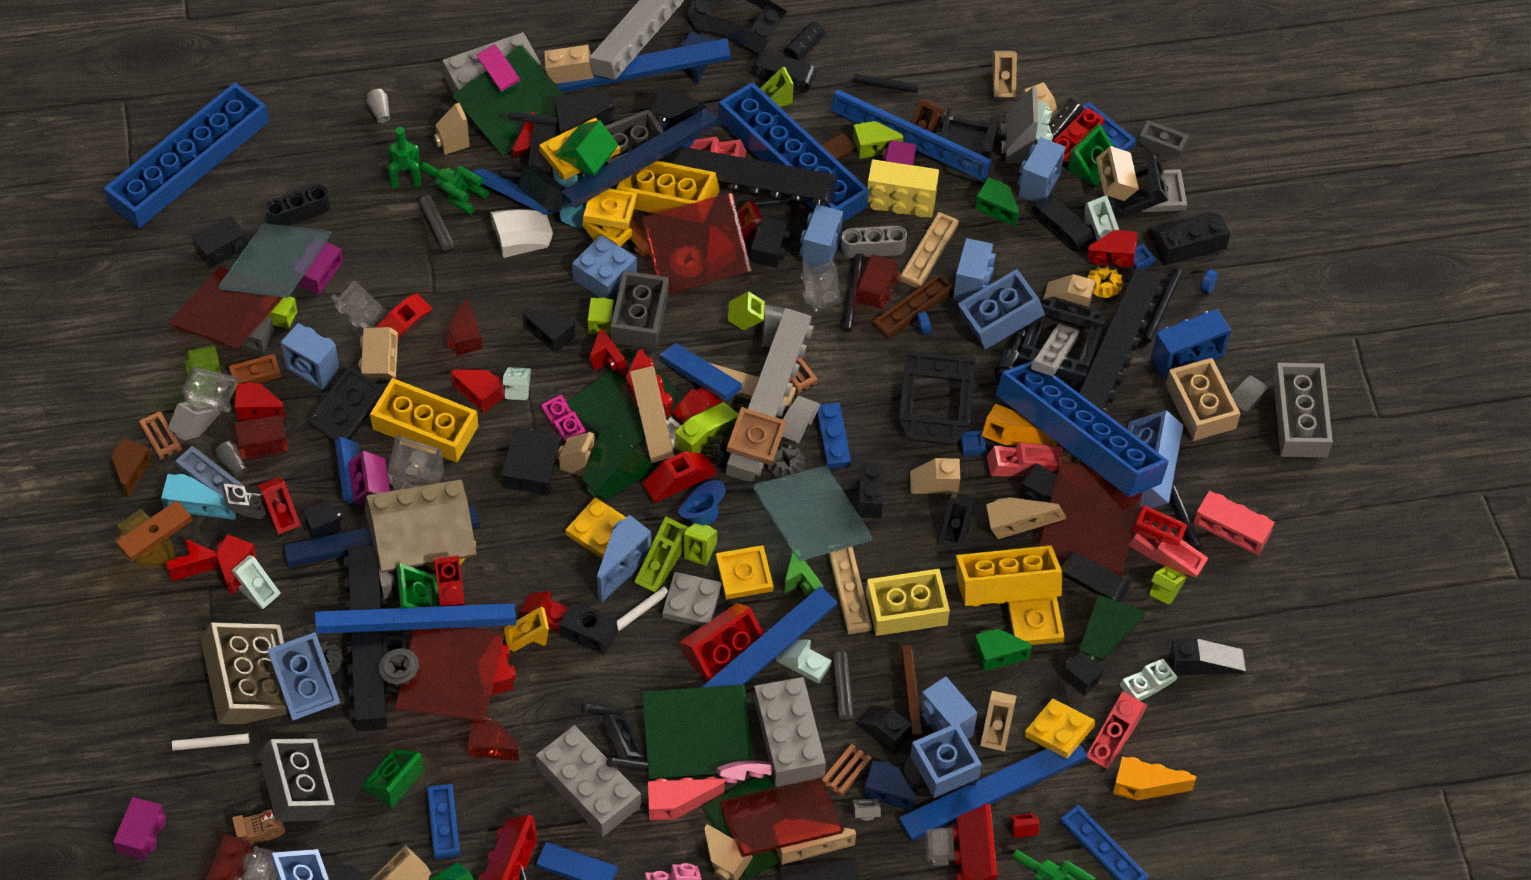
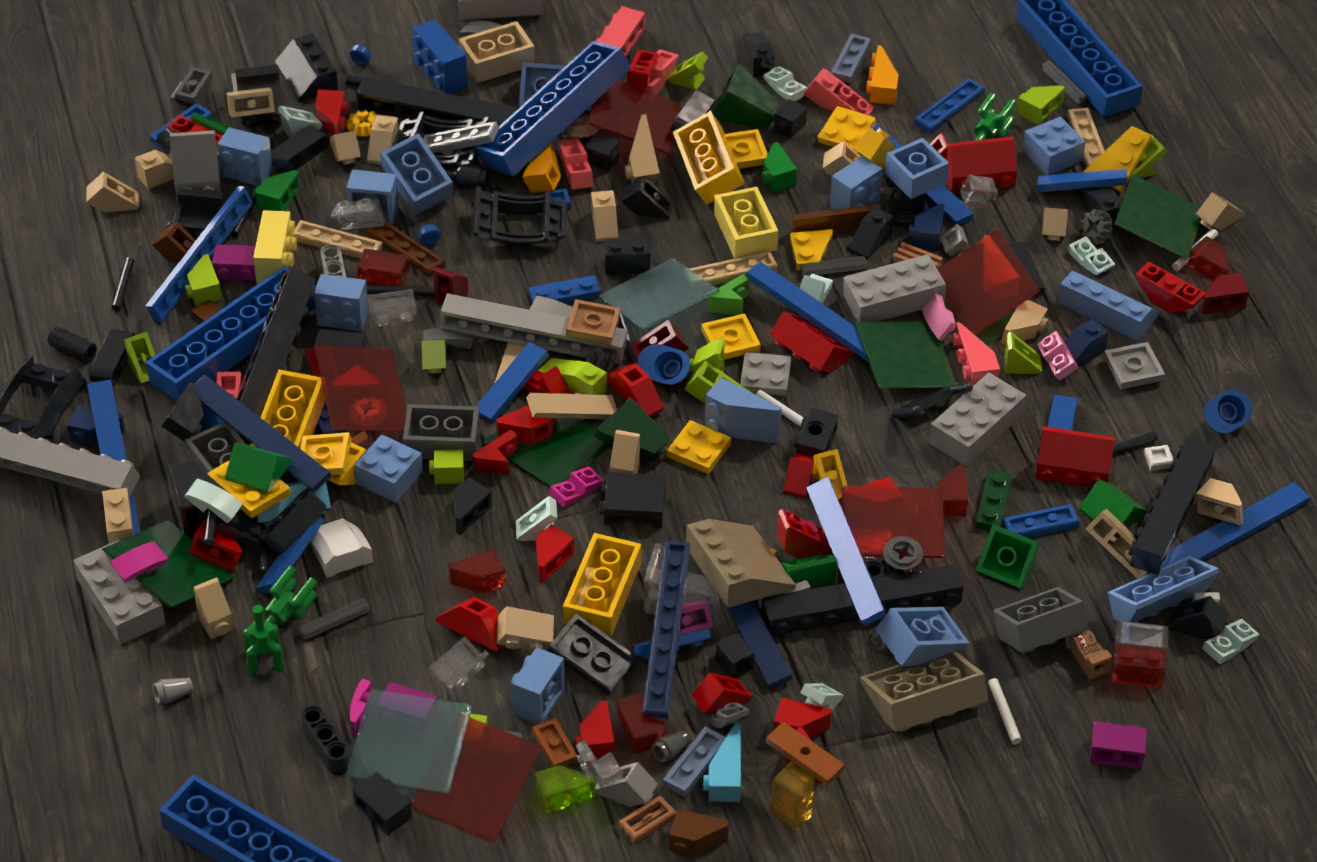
camera: 95 degrees left, 10 degrees down
none -> light aqua slope [184,479,243,523]
none -> tan slope [330,131,361,165]
none -> clear bracket [331,198,385,230]
none -> dark pink slope [350,678,374,738]
none -> dark red slope [433,267,469,306]
none -> dark red slope [631,320,689,360]
none -> dark blue tile [642,540,690,719]
none -> yellow wing [790,229,833,270]
none -> sand blue plate [831,34,871,84]
none -> yellow slope [855,127,895,169]
none -> dark green plate [975,469,1013,531]
none -> lime slope [1004,332,1042,374]

